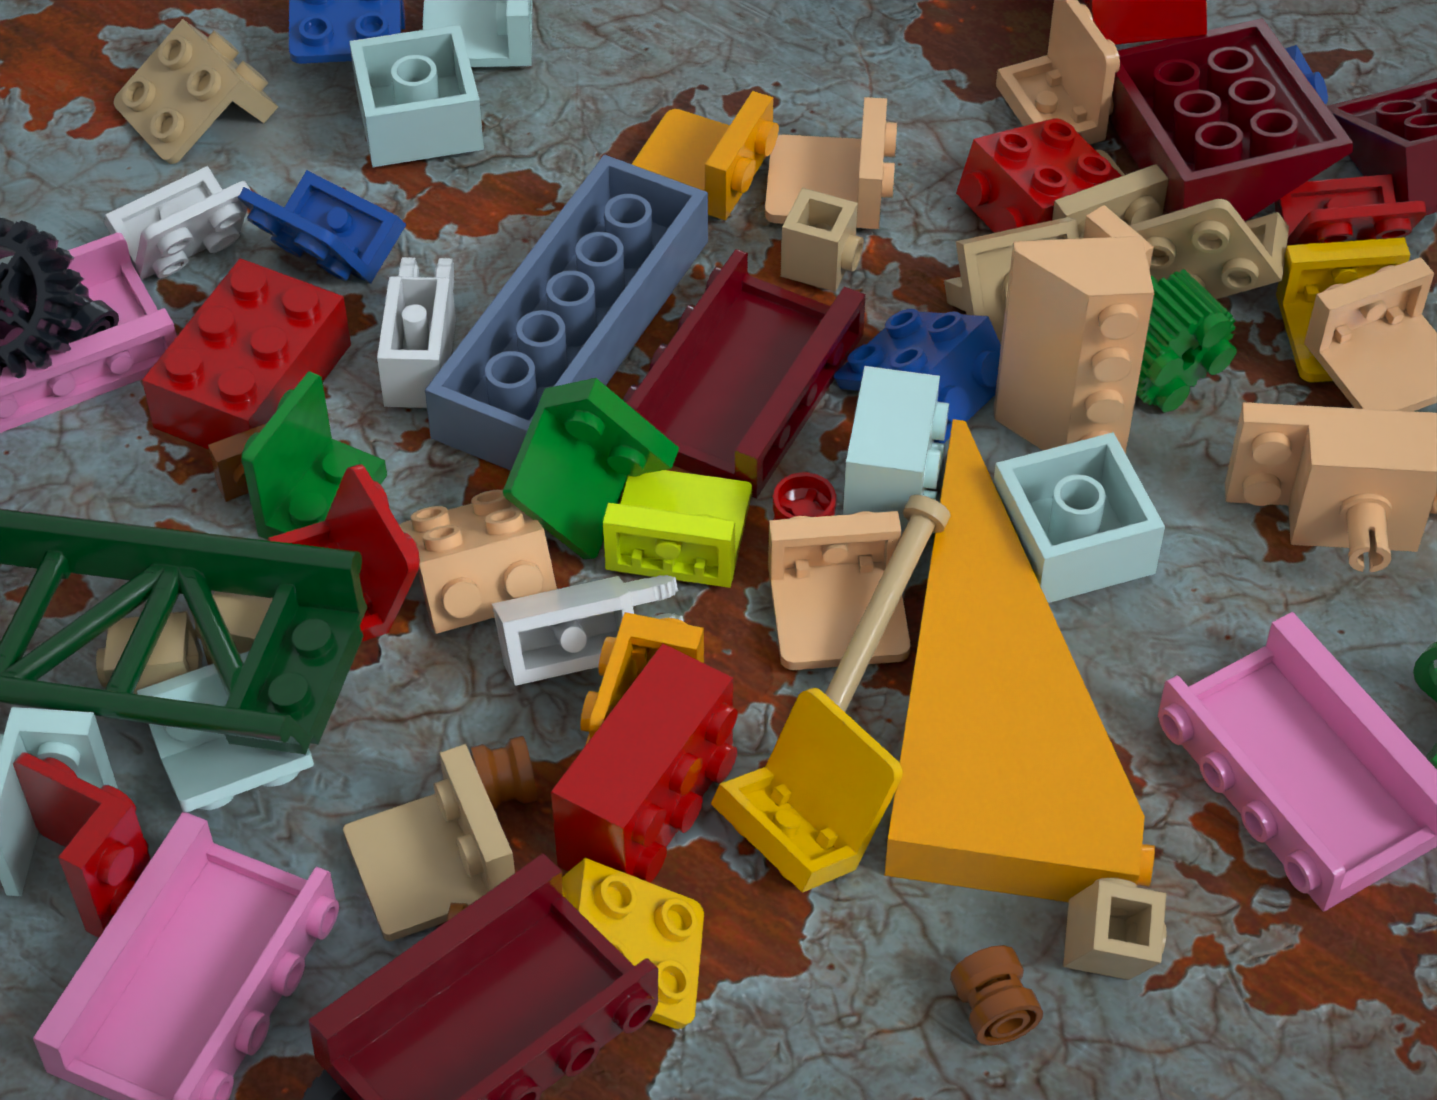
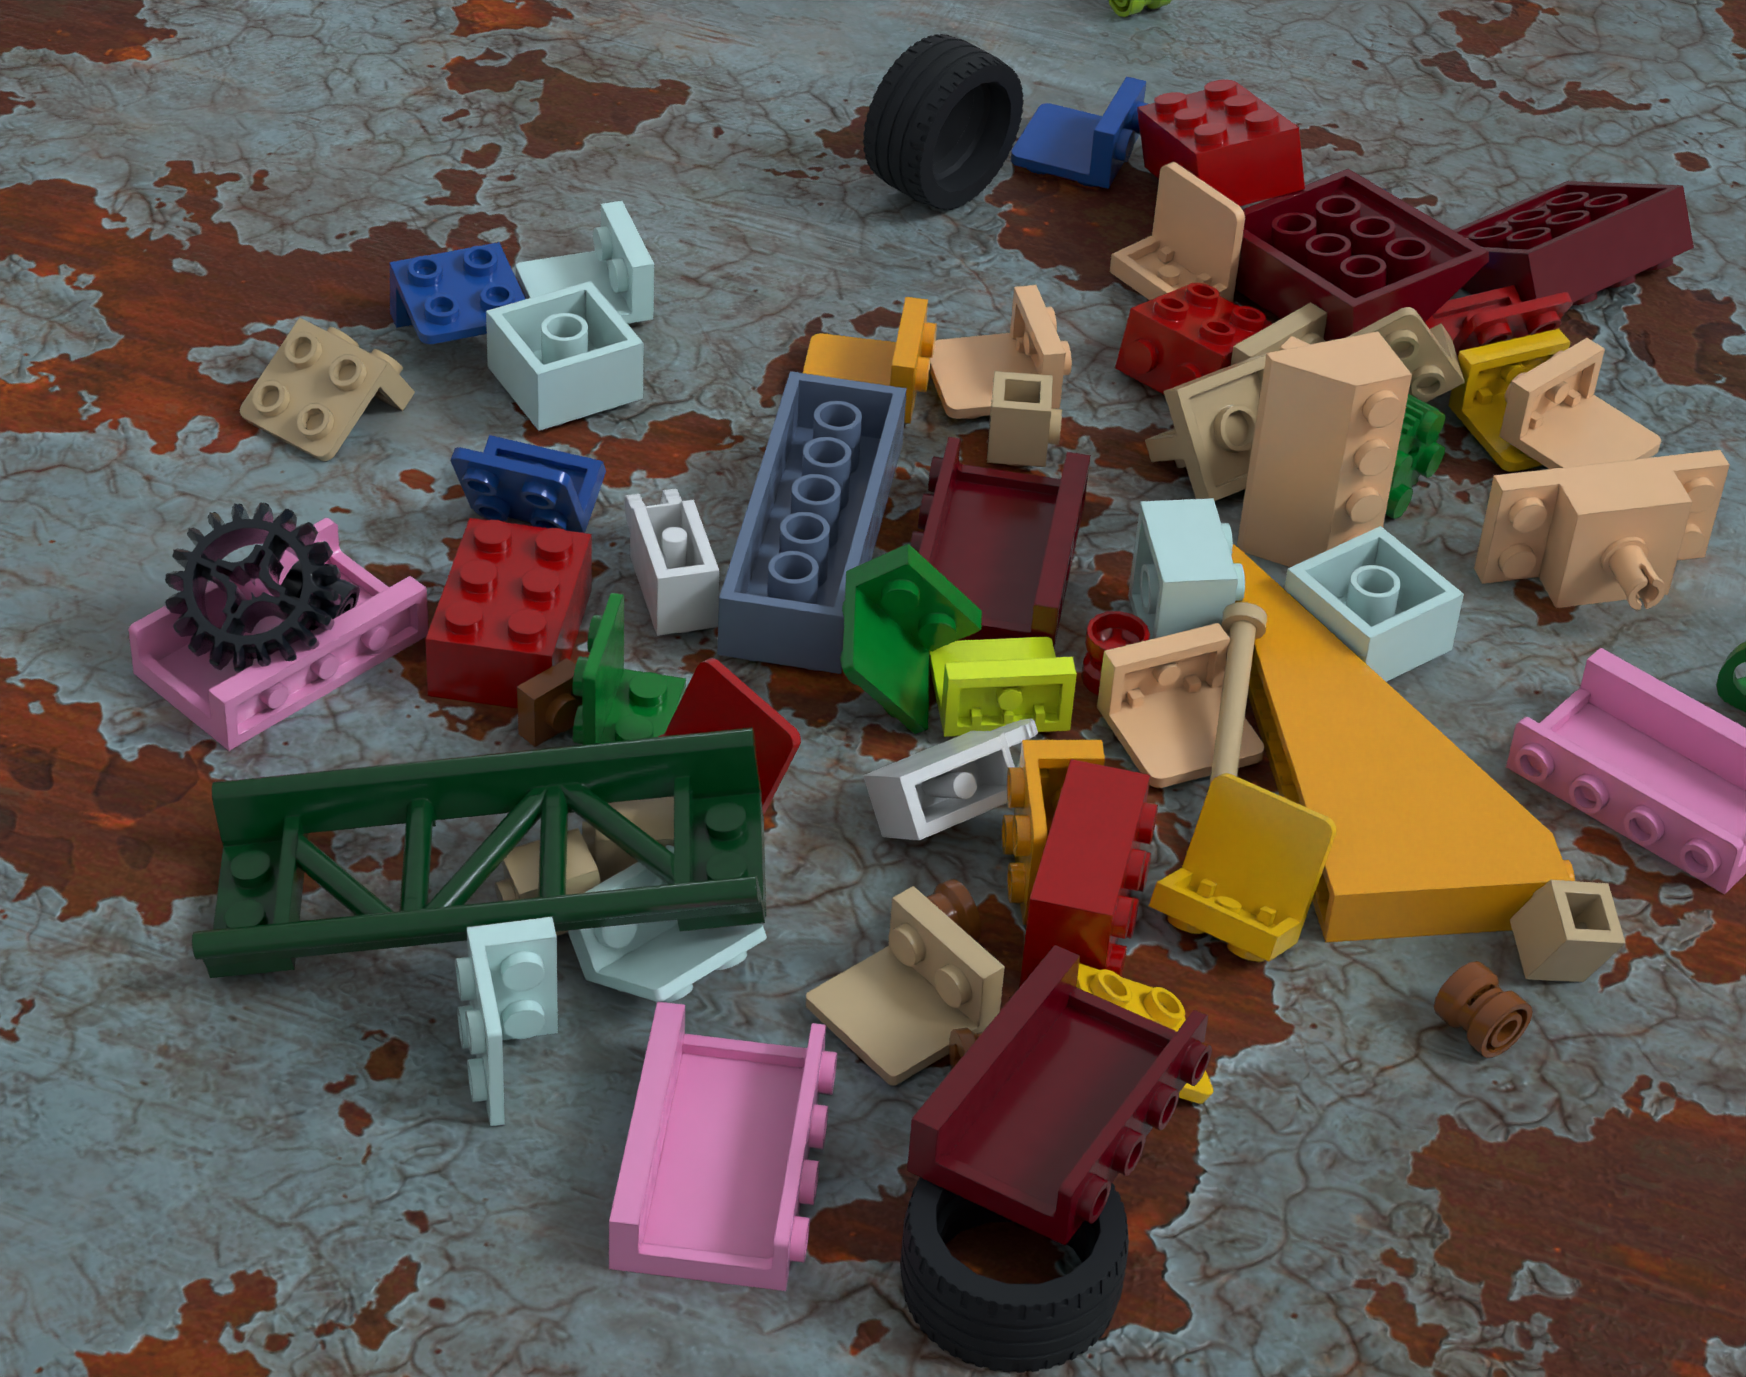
camera: 20 degrees left, 10 degrees down
red bracket [13,752,151,938] -> none
white bracket [104,166,250,280] -> none
light nougat bracket [399,490,557,634] -> none
blue bracket [834,309,1001,444] -> none

